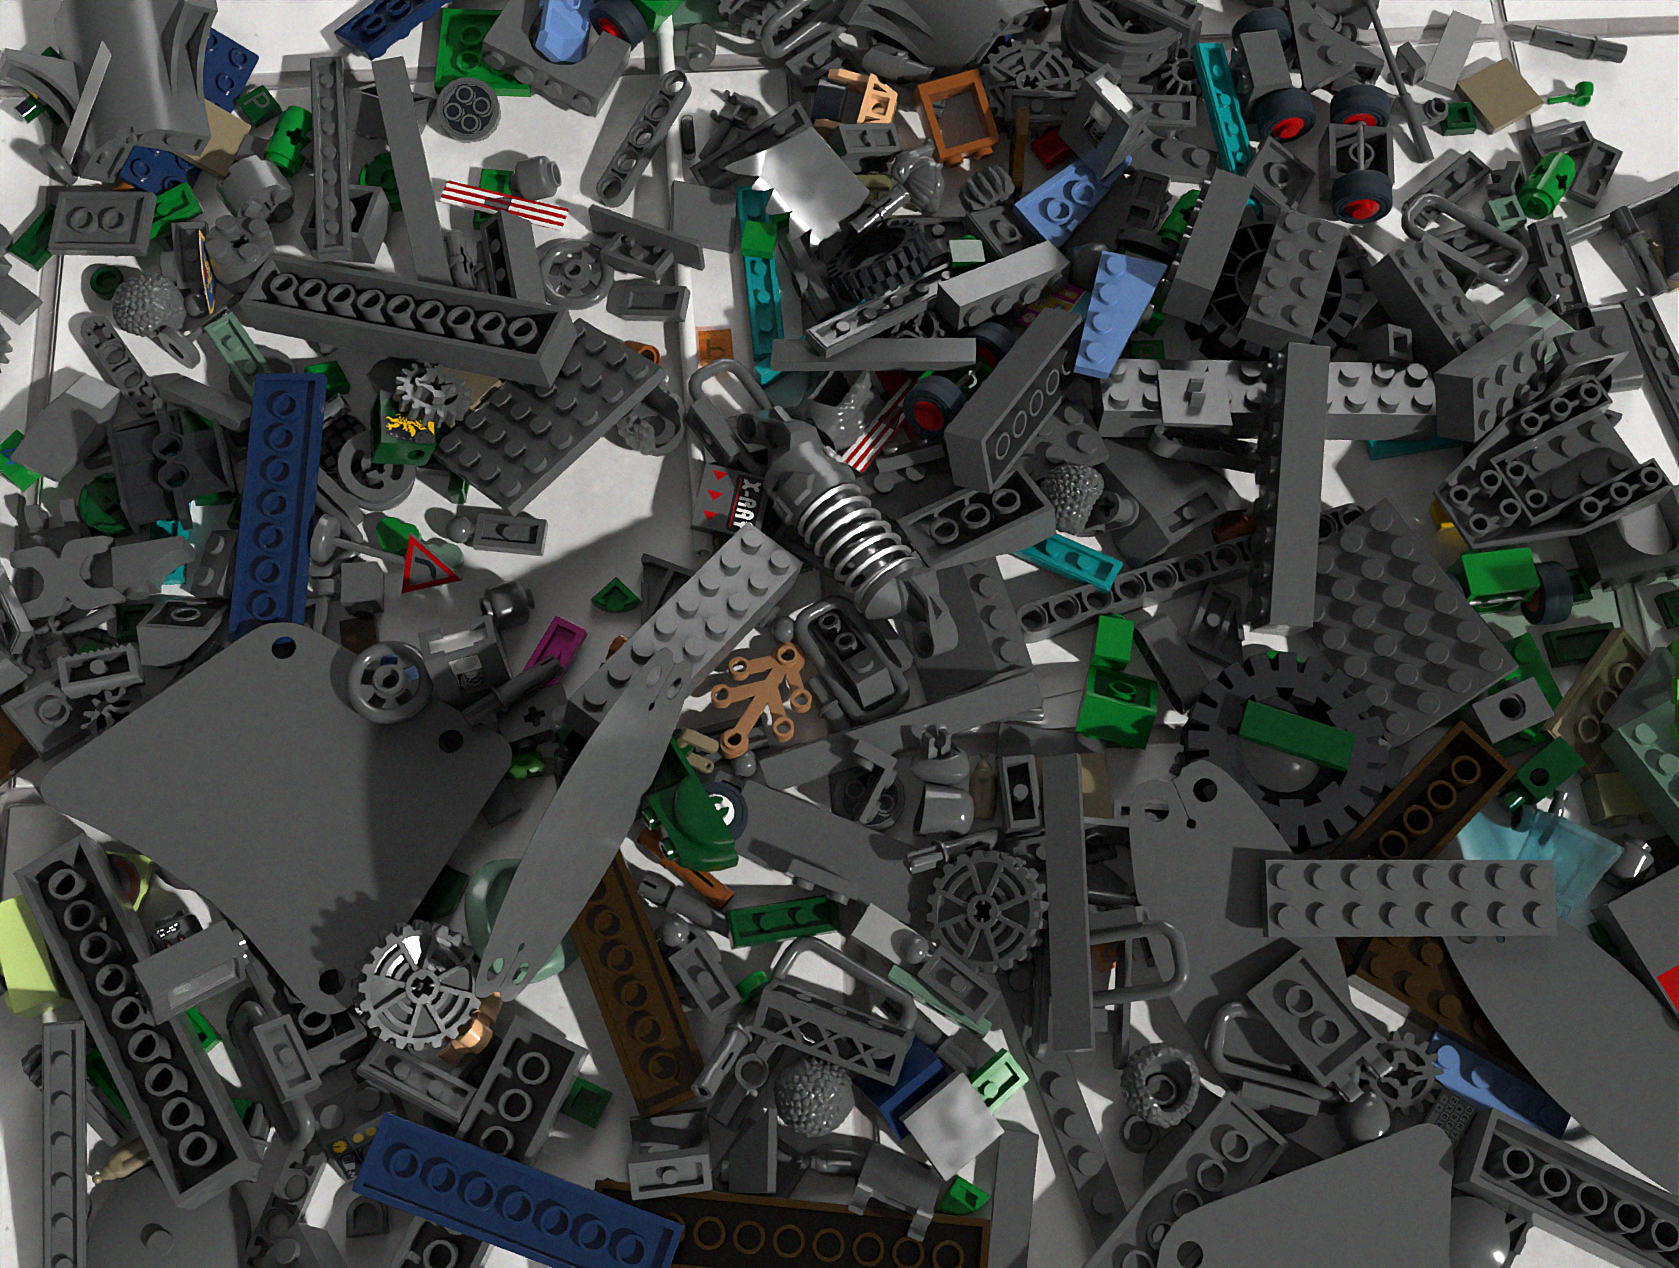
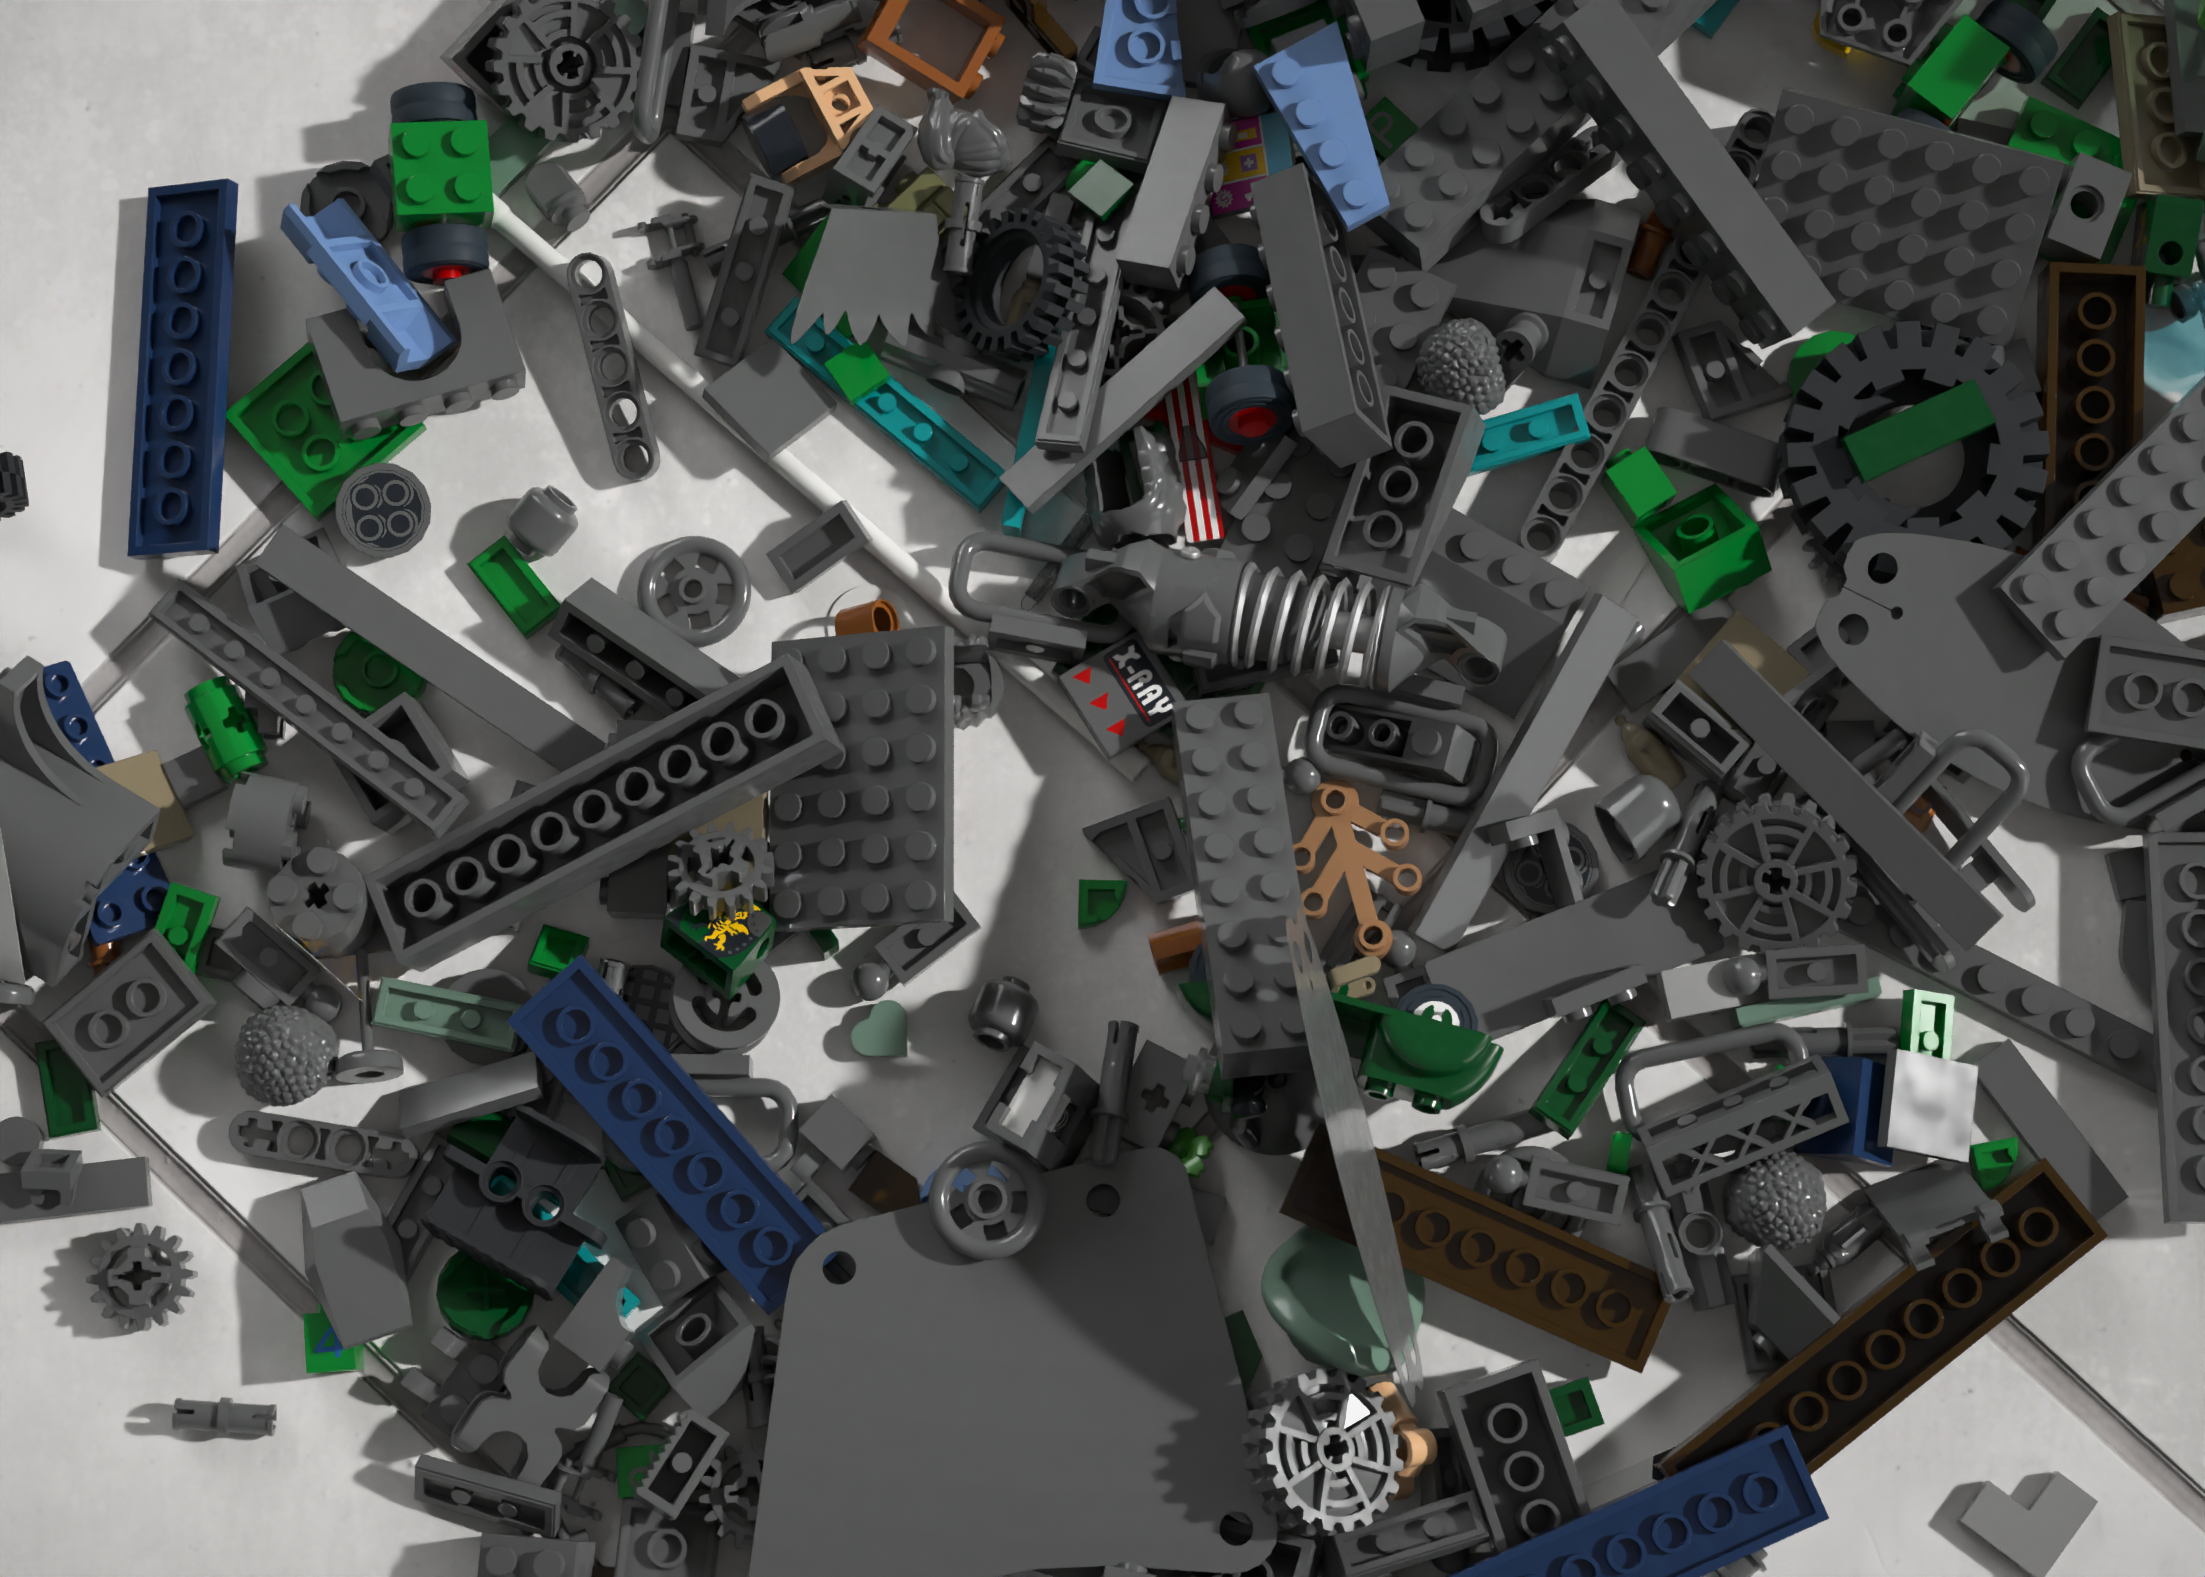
camera: 40 degrees left, 10 degrees up
dark green tile [90,266,126,301] -> none
dark green tile [236,85,282,128] -> none
dark grey piece [310,513,464,594] -> none
green tile [376,517,422,556] -> none
sticker [440,181,569,231] -> none
dark grey pin [444,230,476,291] -> none
dark pink plate [521,615,588,689] -> none
dark grey bracket [588,204,705,282] -> none
dark grey window [628,1107,713,1200] -> none
dark orange pin [637,827,735,910] -> none
dark grey piece [681,115,696,160] -> none
clear orange tile [698,329,734,366] -> none
dark grey piece [909,728,970,786] -> none
dark grey tile [1119,1114,1160,1153] -> none
dark grey hair [1120,1042,1200,1128] -> none
piece [1157,369,1232,429] -> none

